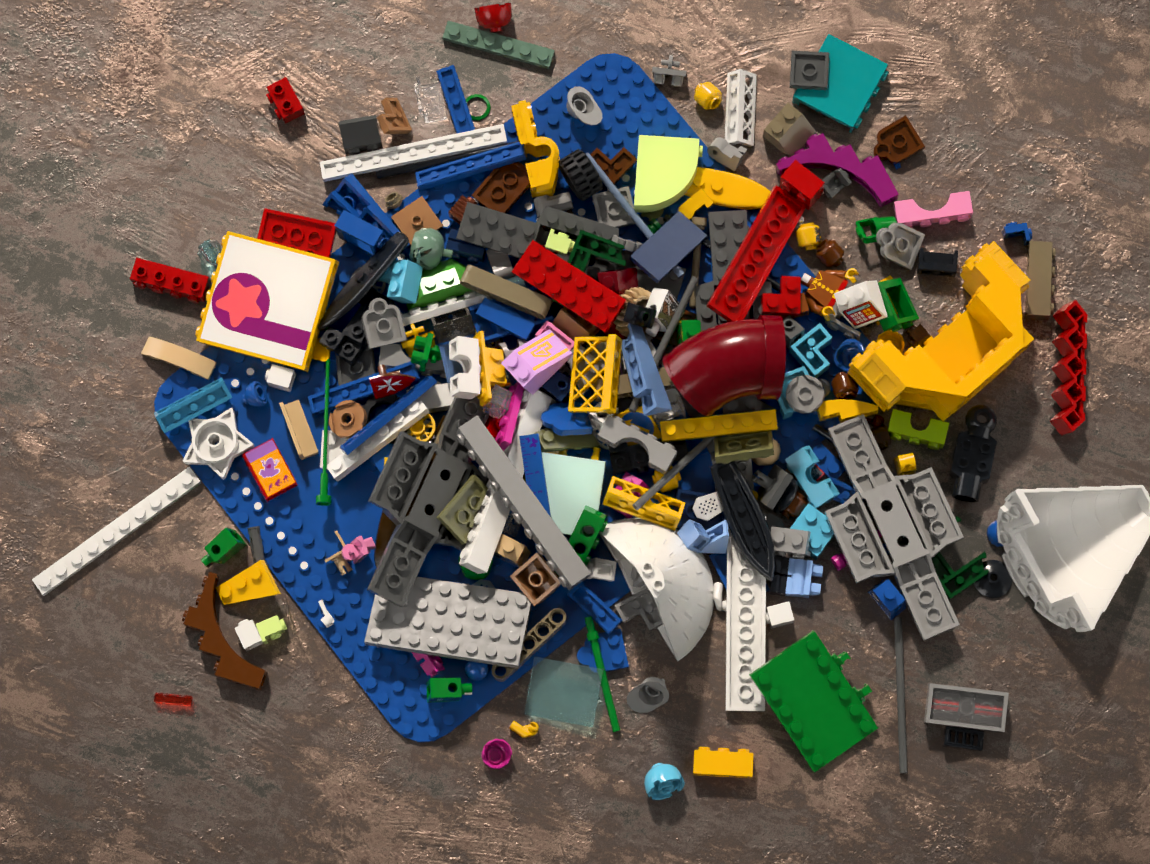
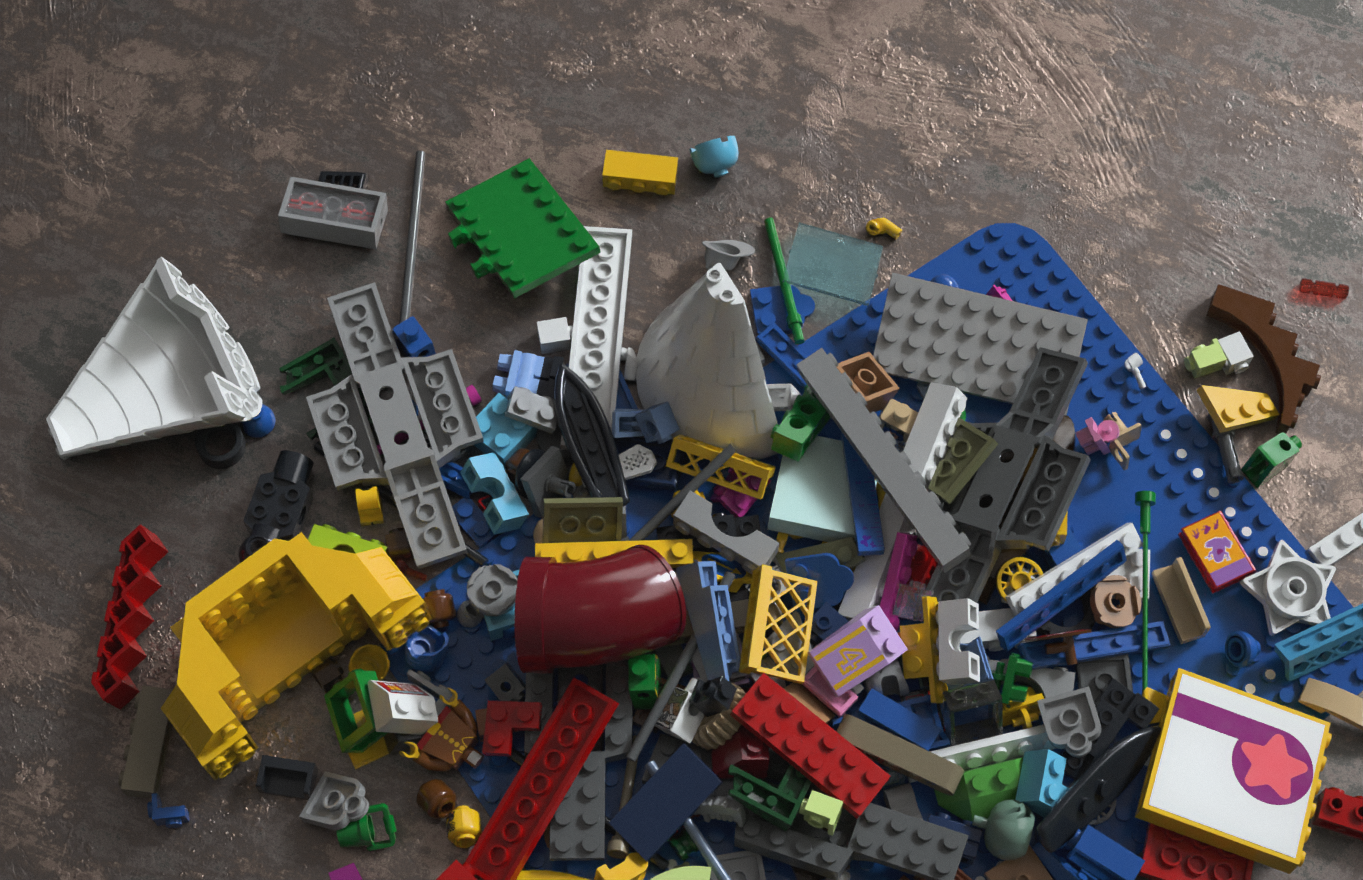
camera: 175 degrees right, 10 degrees down
clear light blue head [197,239,223,268] -> none
white brick [265,364,296,392] -> none
green torso [426,678,472,703] -> none
dark pink hair [481,739,512,769] -> none
dark tan beam [492,608,567,682] -> none
medium azure brick [789,323,832,379] -> none
yellow slope [817,399,879,423] -> none
bright pink arch [893,191,973,228] -> none
black dish [974,560,1012,598] -> none

